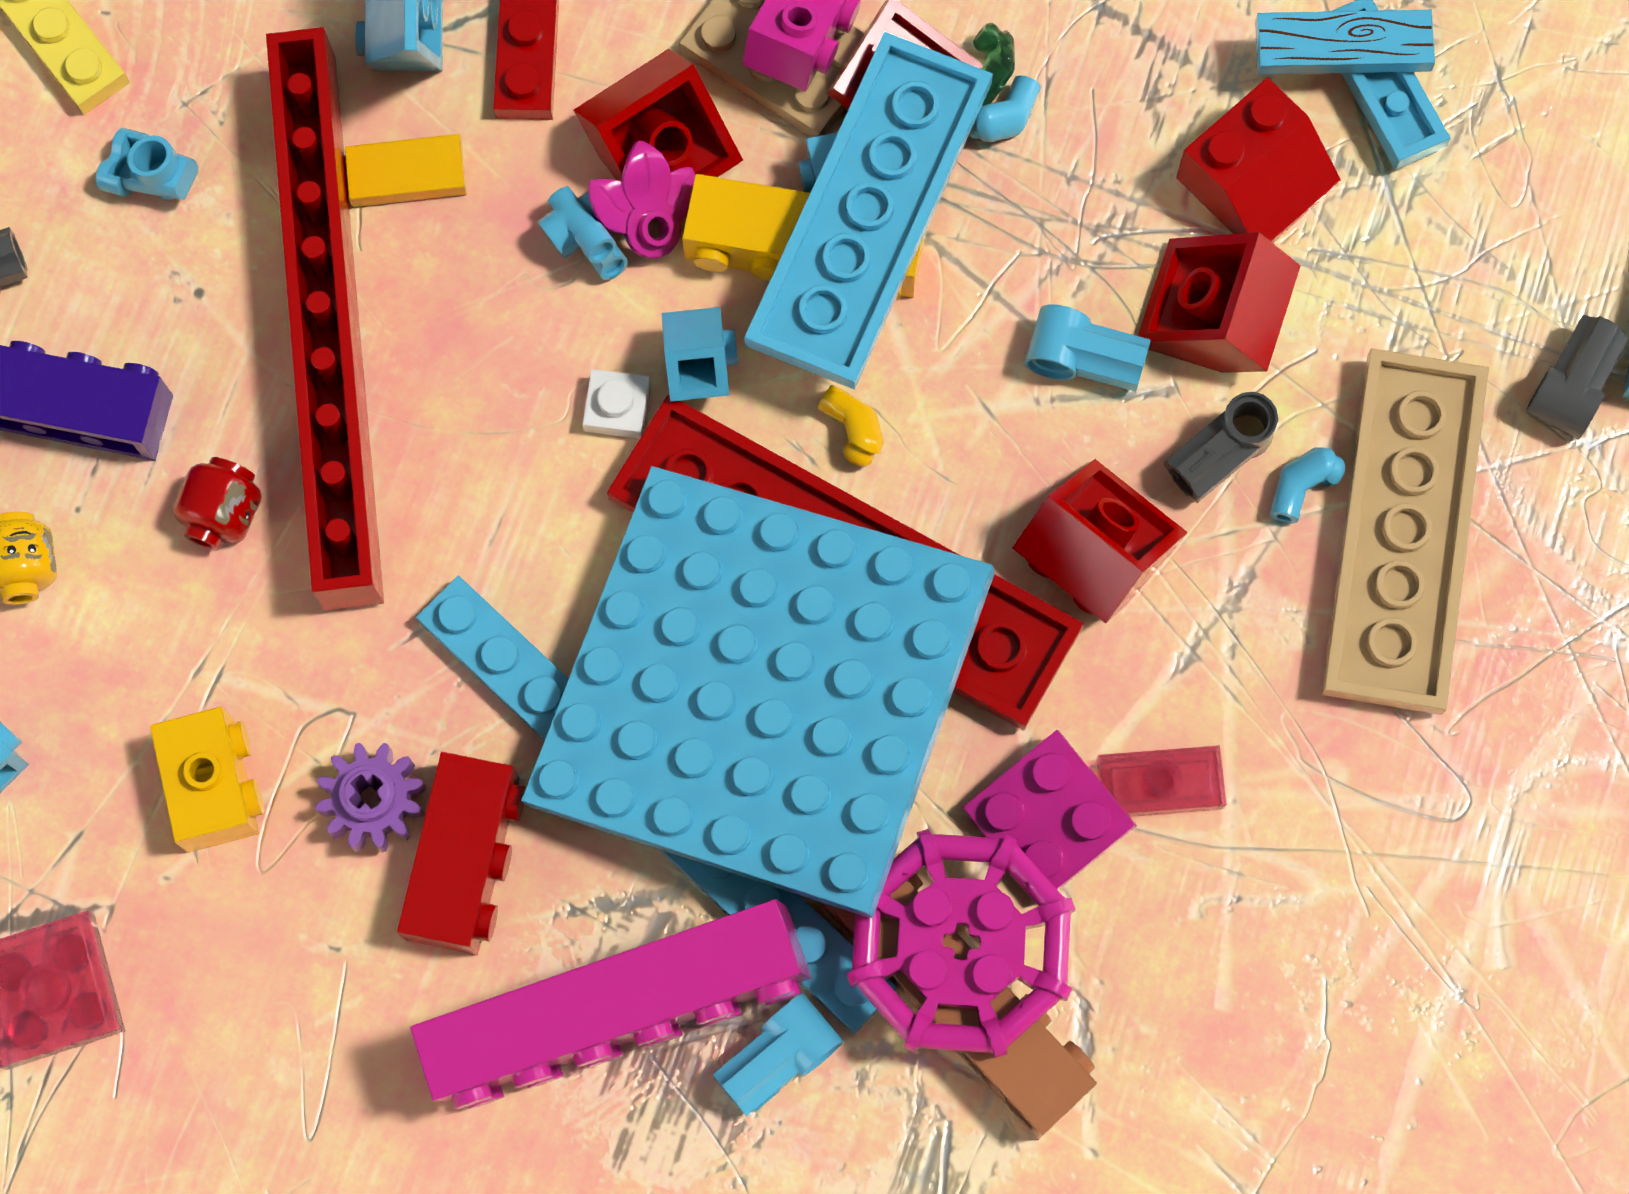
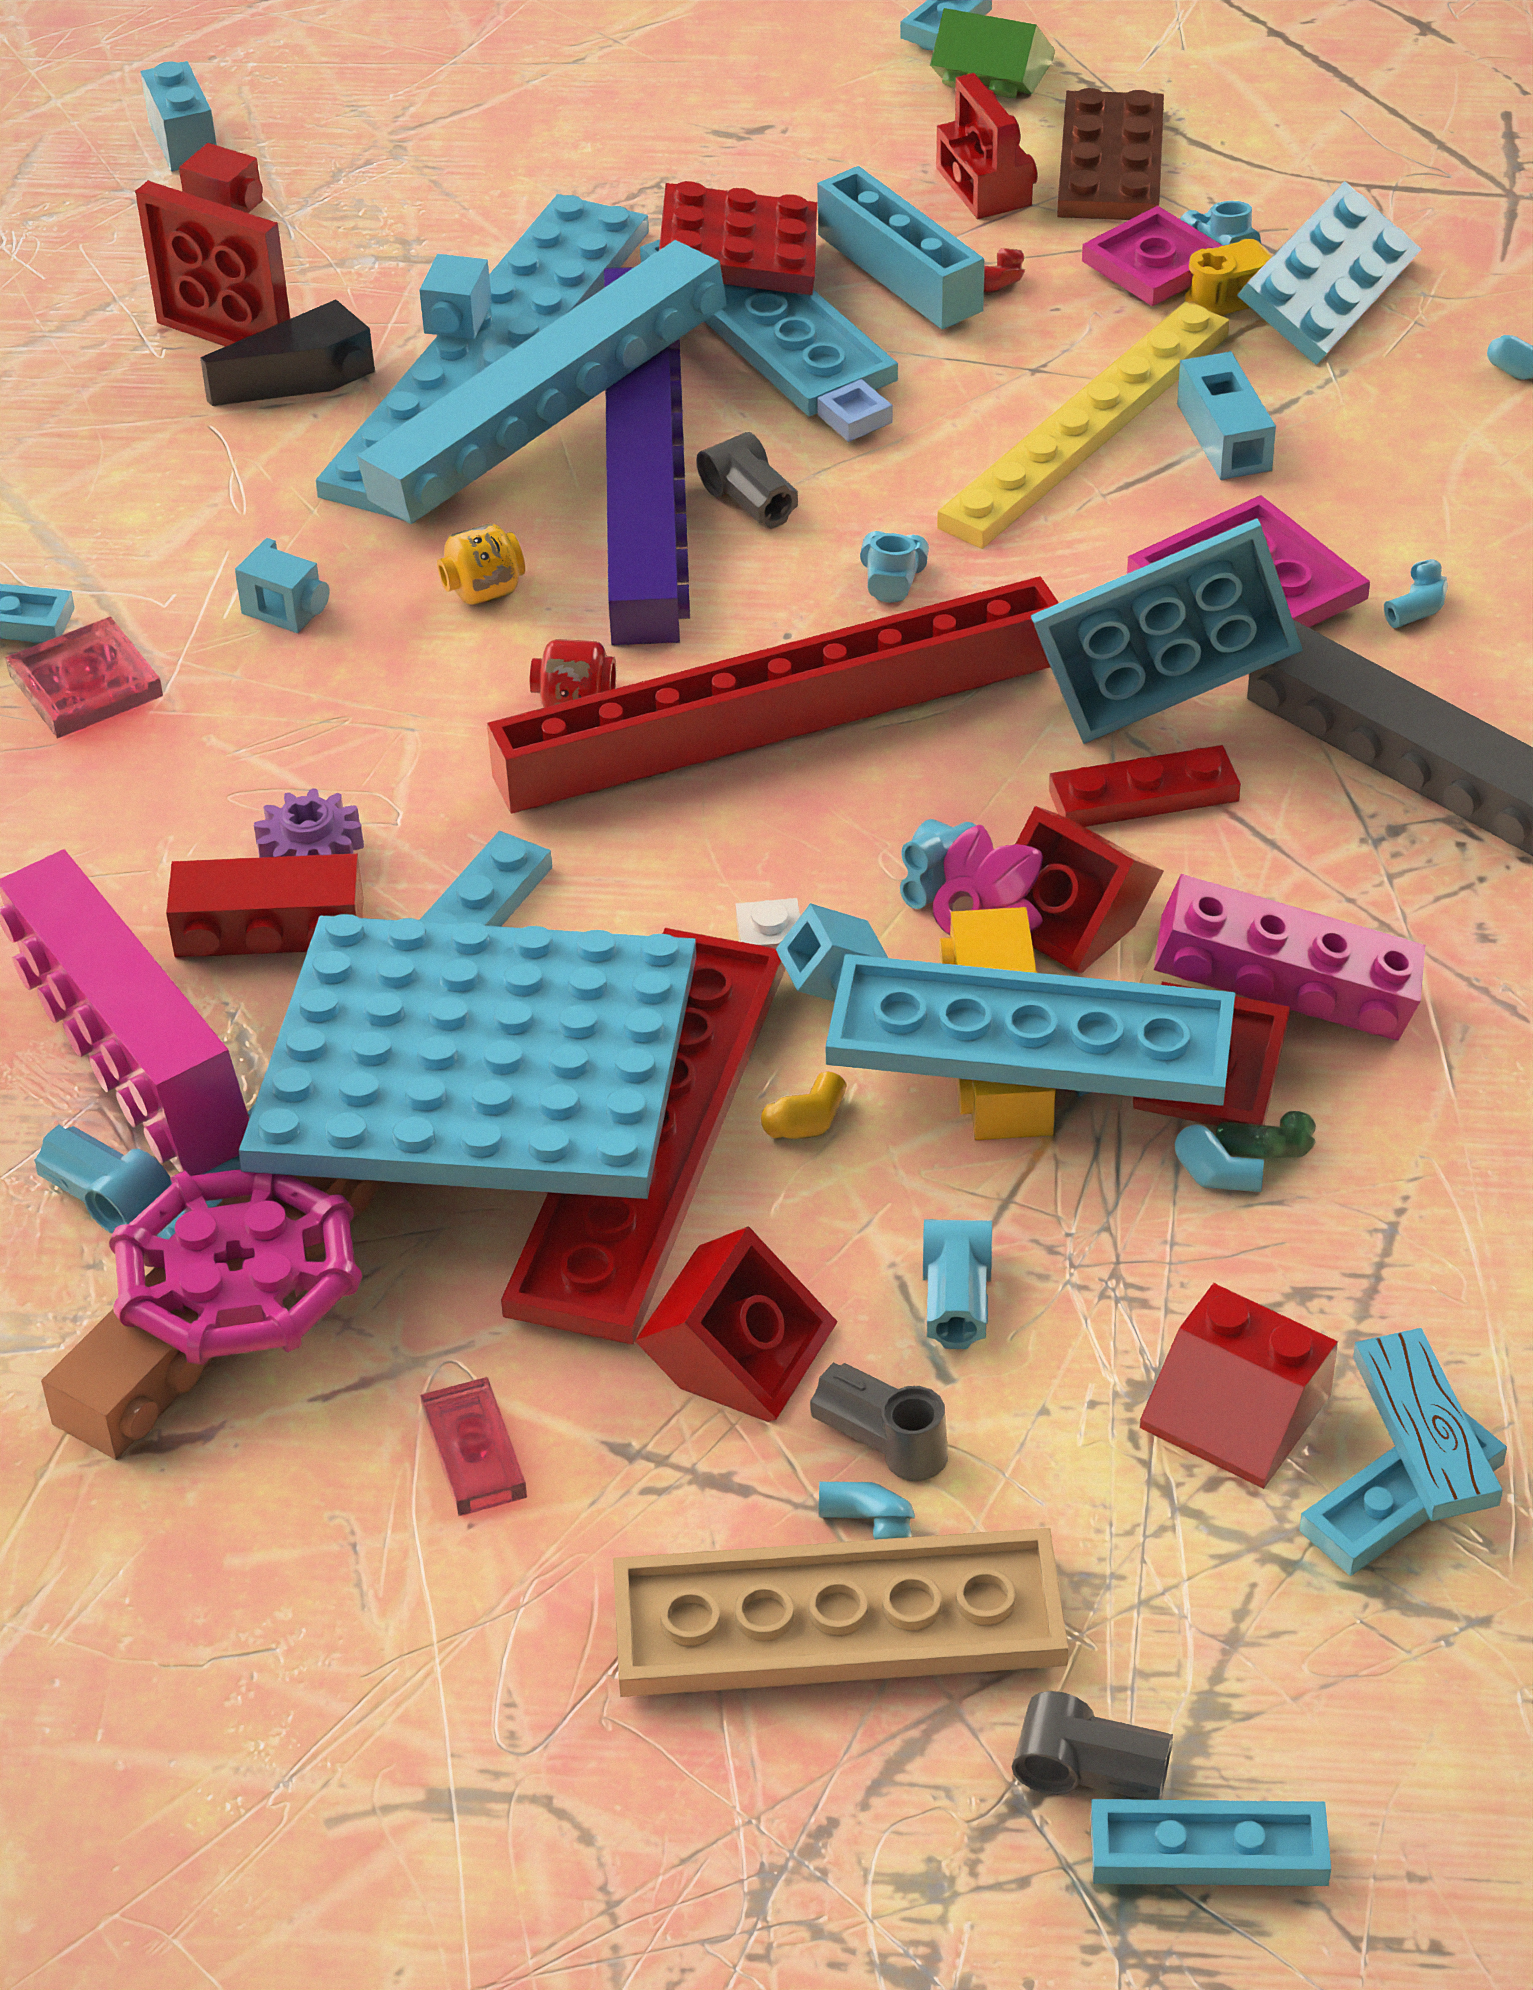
camera: 75 degrees right, 30 degrees down
yellow brick [150,706,264,853] -> none
yellow tile [345,134,467,207] -> none
dark pink plate [963,730,1137,890] -> none
red slope [1138,232,1301,373] -> none

